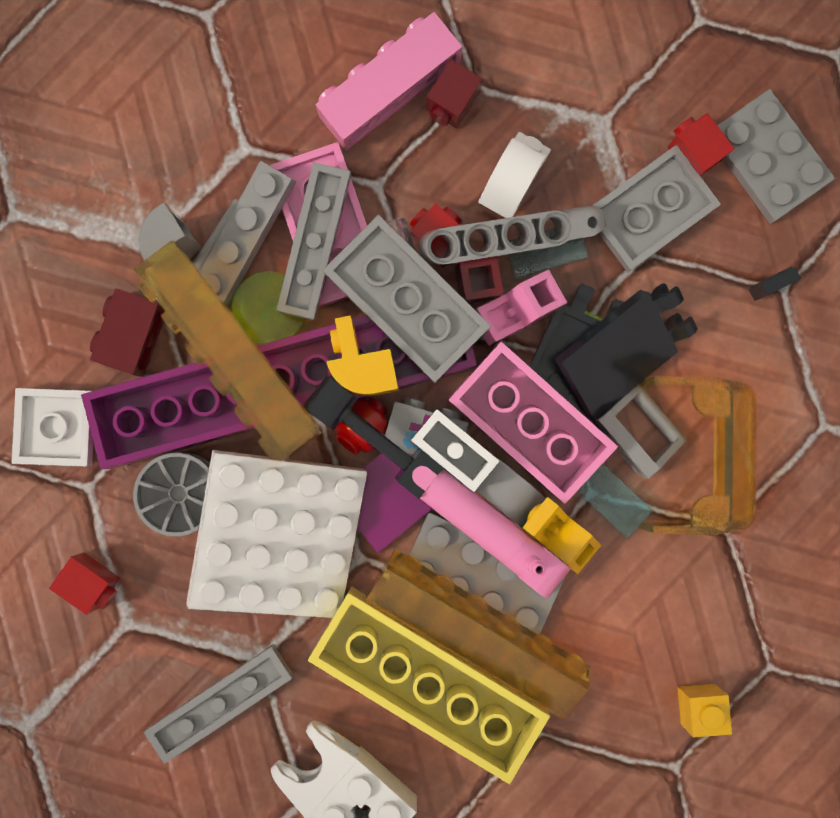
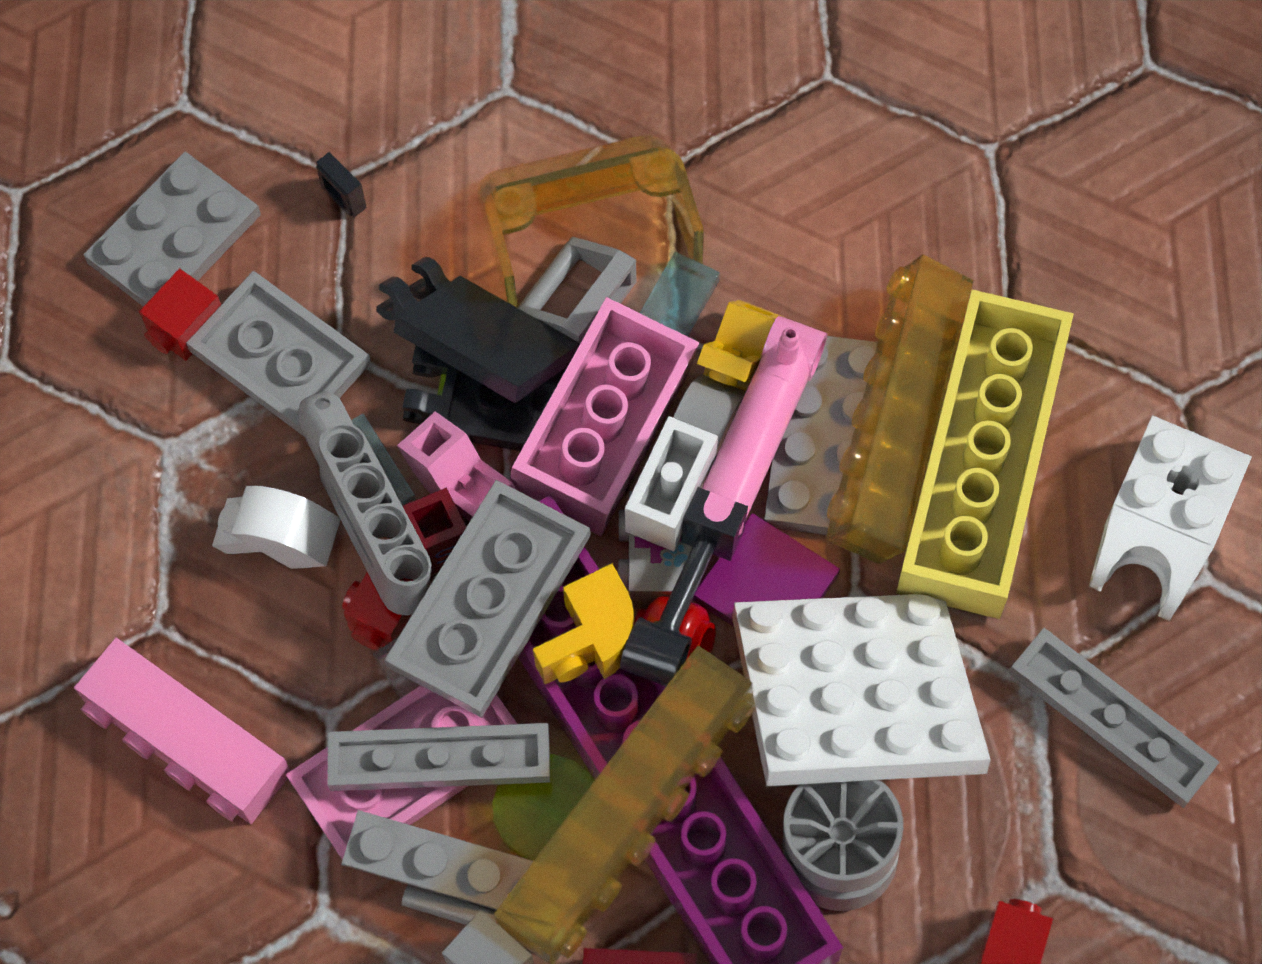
camera: 105 degrees left, 20 degrees down
dark red brick [426,59,482,129] -> none
yellow brick [677,684,732,738] -> none

